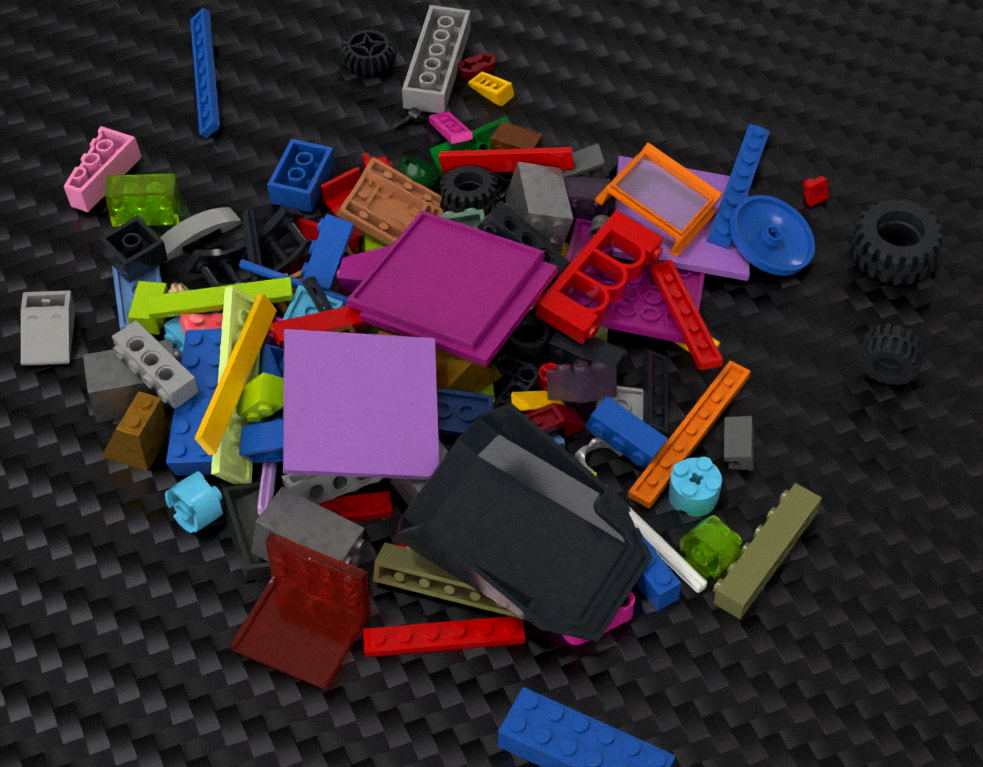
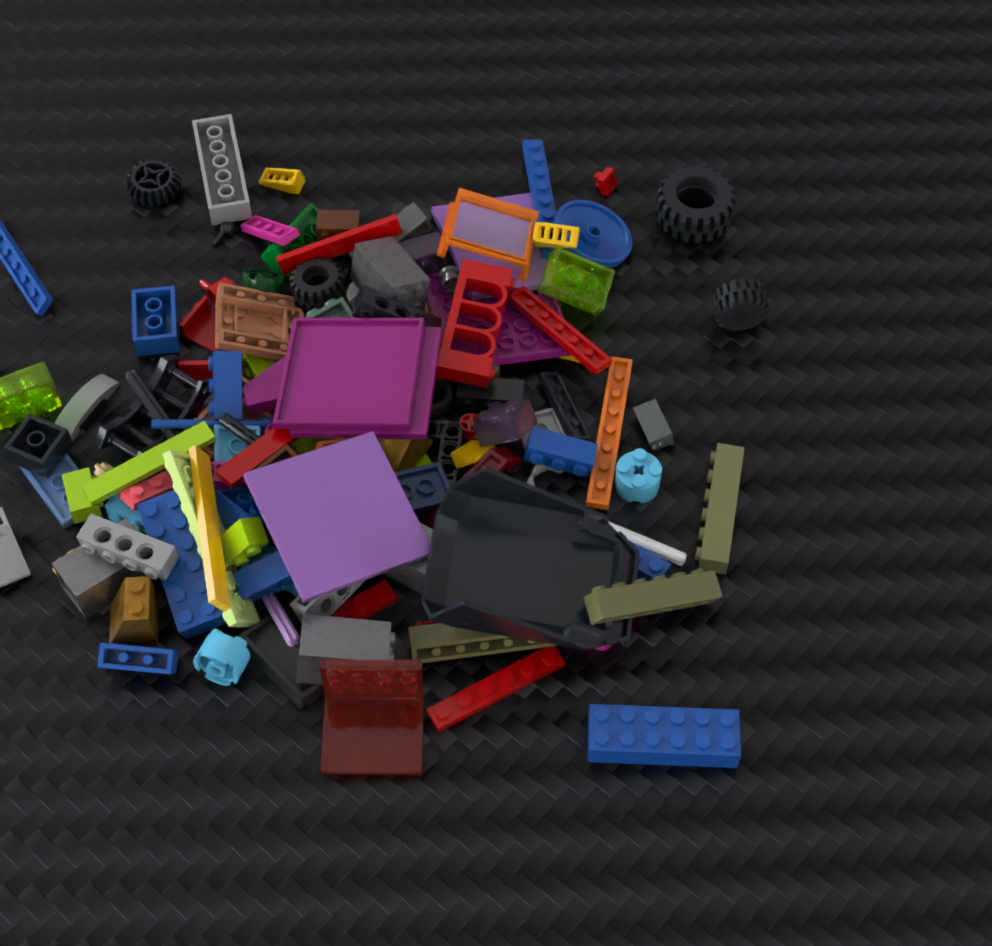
camera: 25 degrees left, 5 degrees up
dark red beam [458,53,496,80] -> none
clear neon green brick [680,515,742,579] -> none
none -> blue brick [97,643,179,674]
none -> yellow slope [532,222,580,249]
none -> clear neon green brick [538,247,615,315]
none -> olive brick [583,568,723,625]

